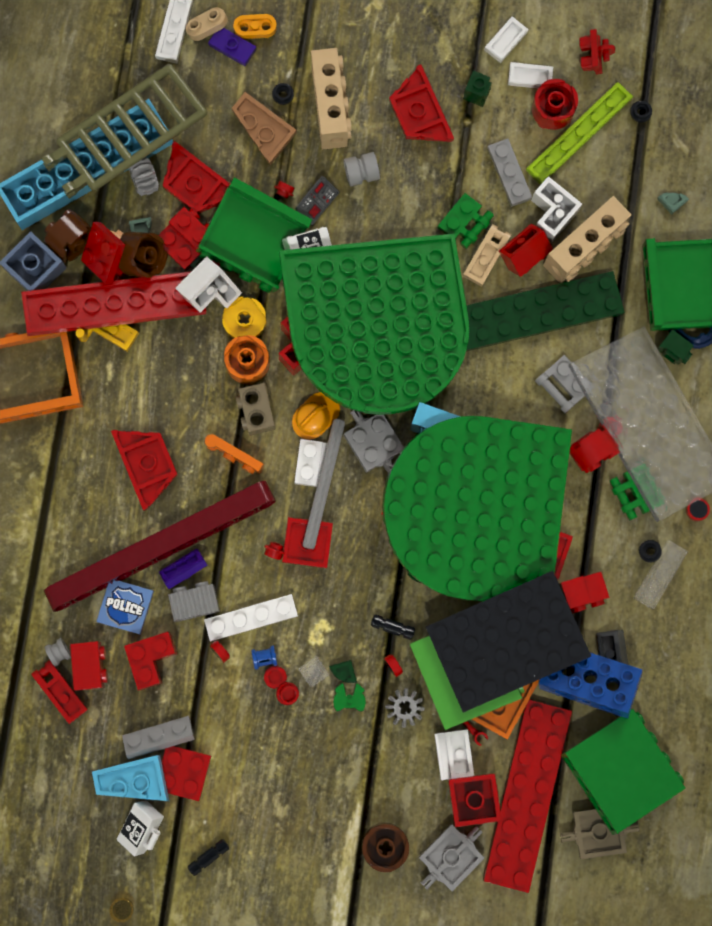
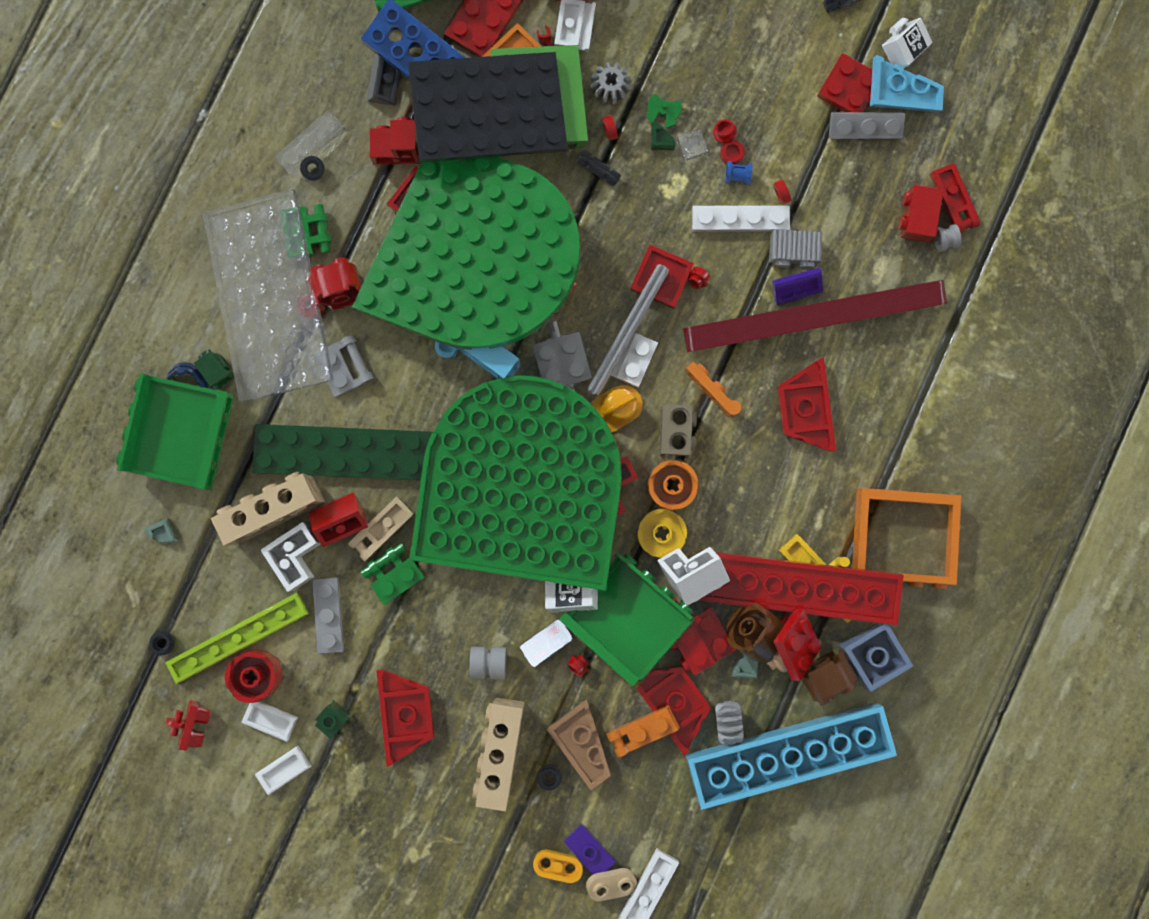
camera: 160 degrees left, 5 degrees up
olive bar [41,64,207,199] -> none
tile [96,579,154,635] -> none
red brick [124,631,177,691] -> none
black tile [686,498,710,521] -> none
none -> orange plate [606,705,680,757]

